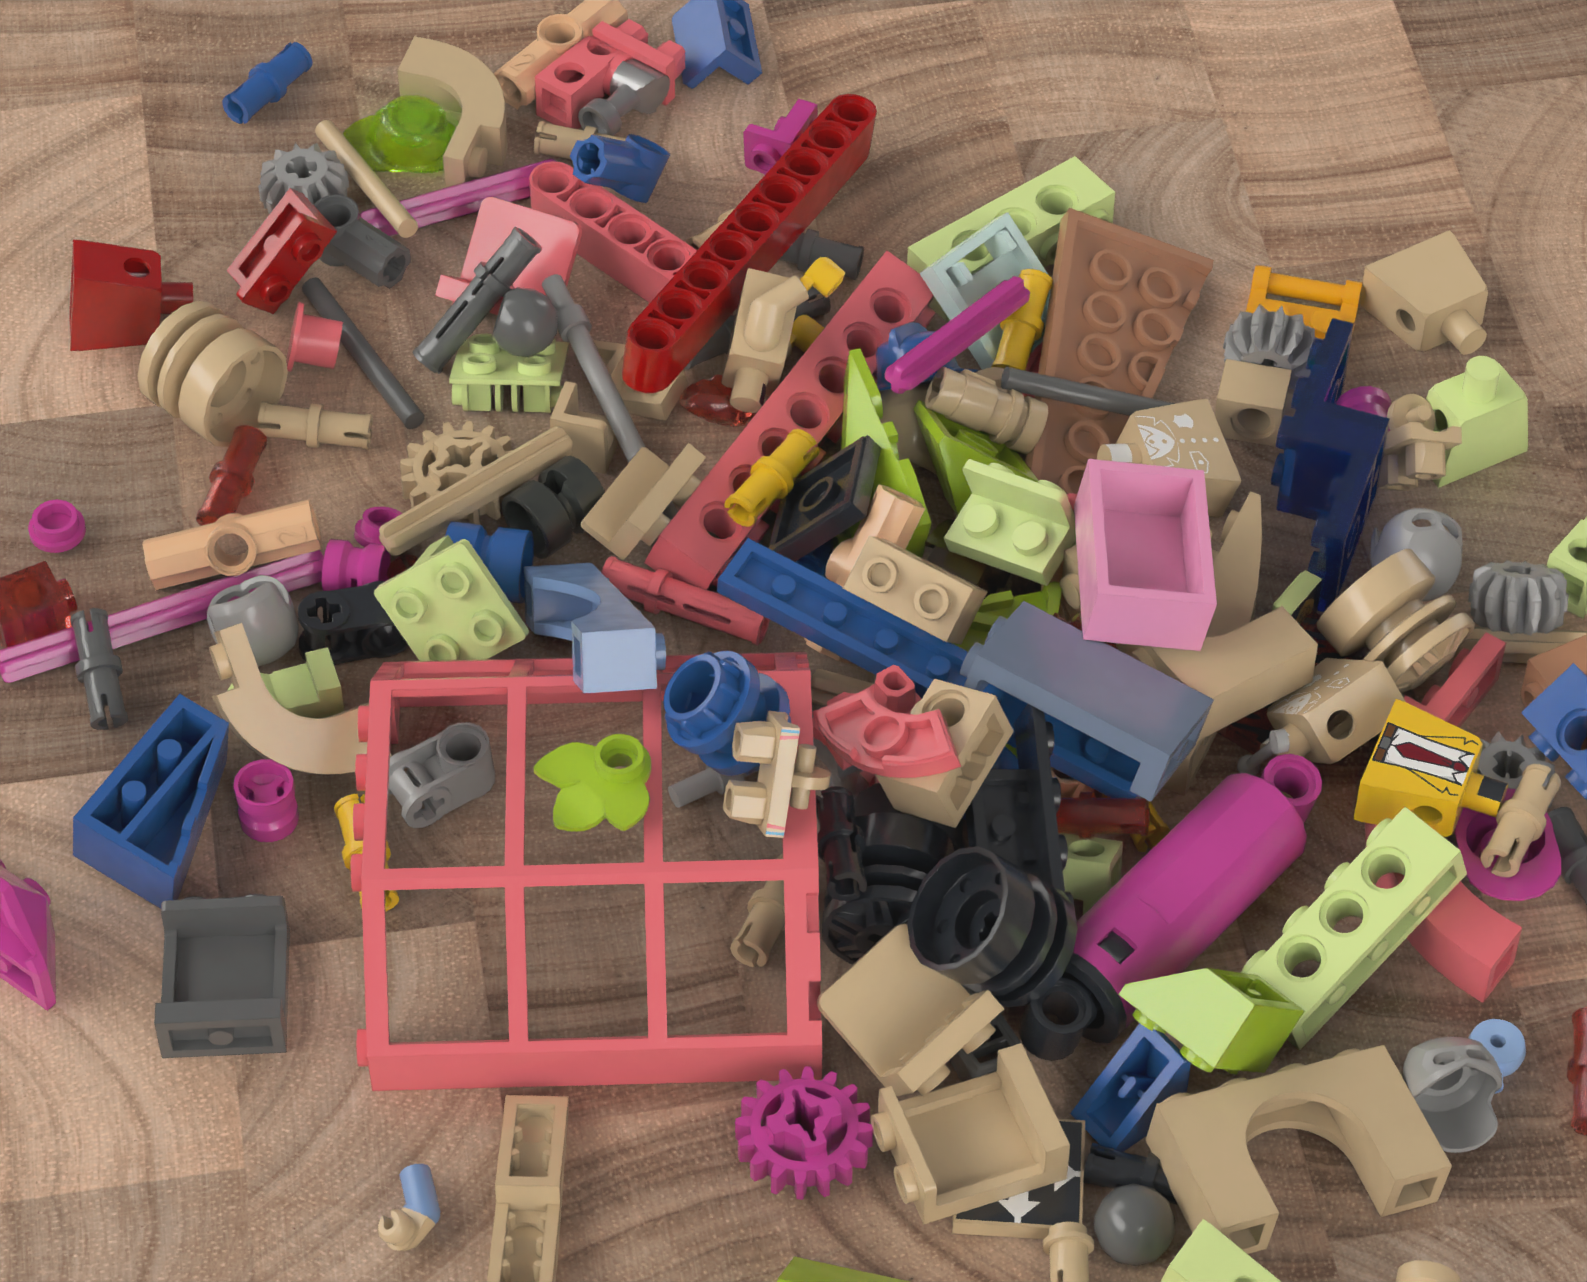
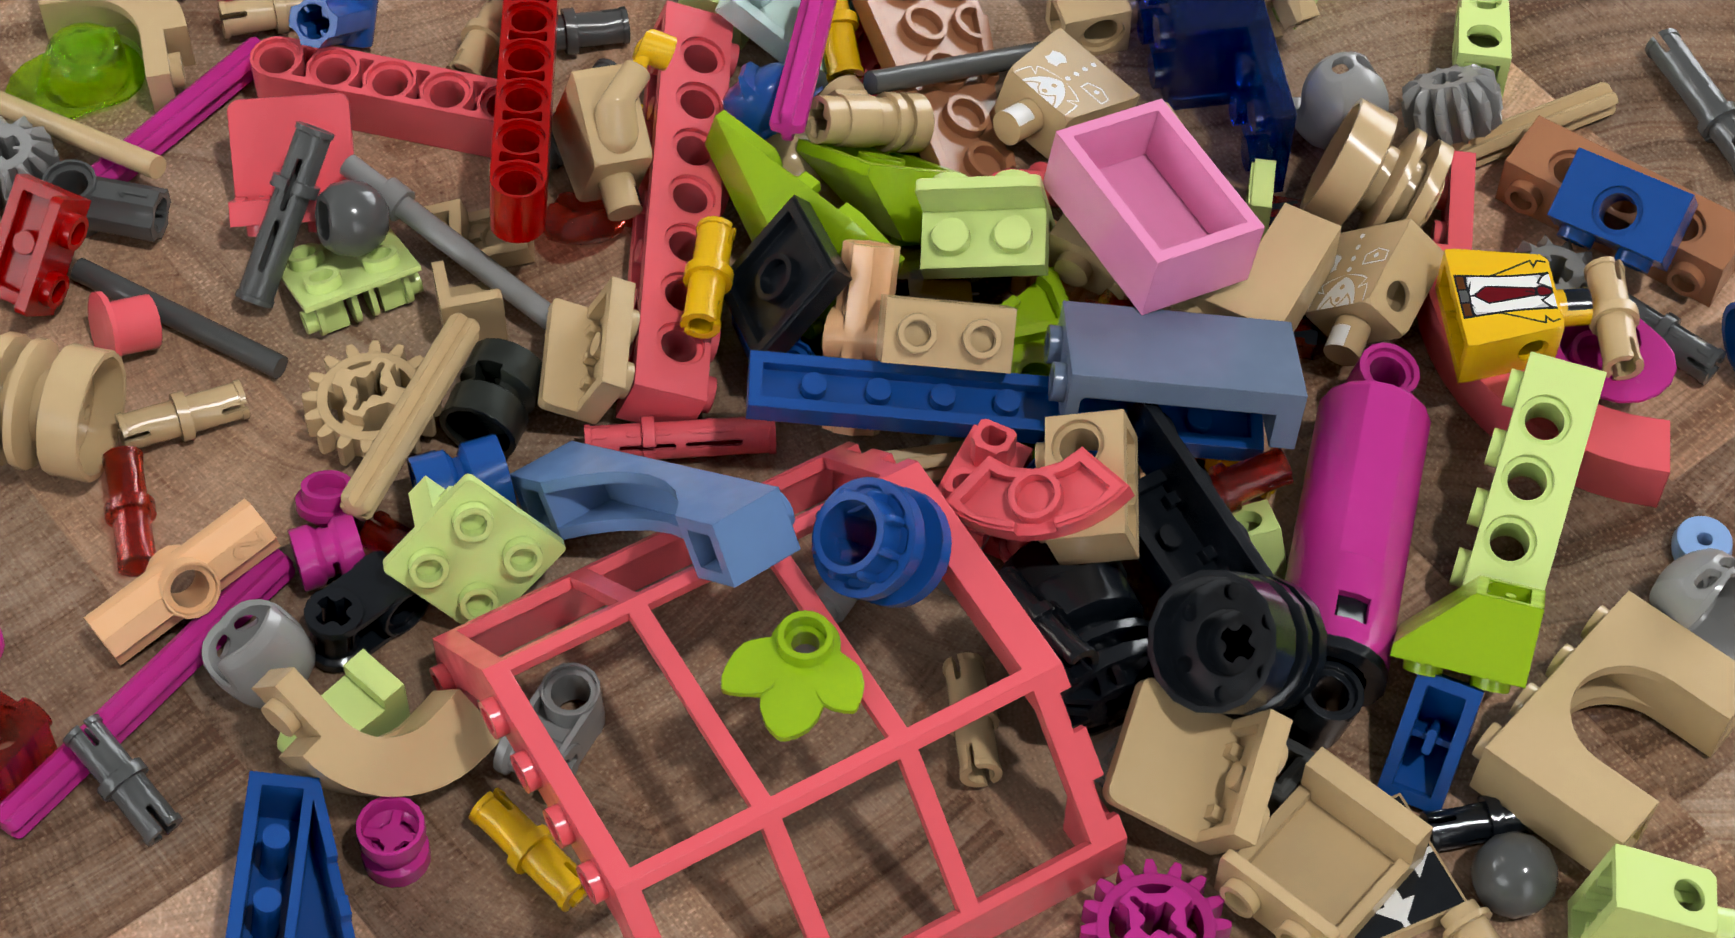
camera: 30 degrees left, 5 degrees up
tan hips [723,711,831,838] -> none
light grey hinge [1237,729,1290,776] -> none

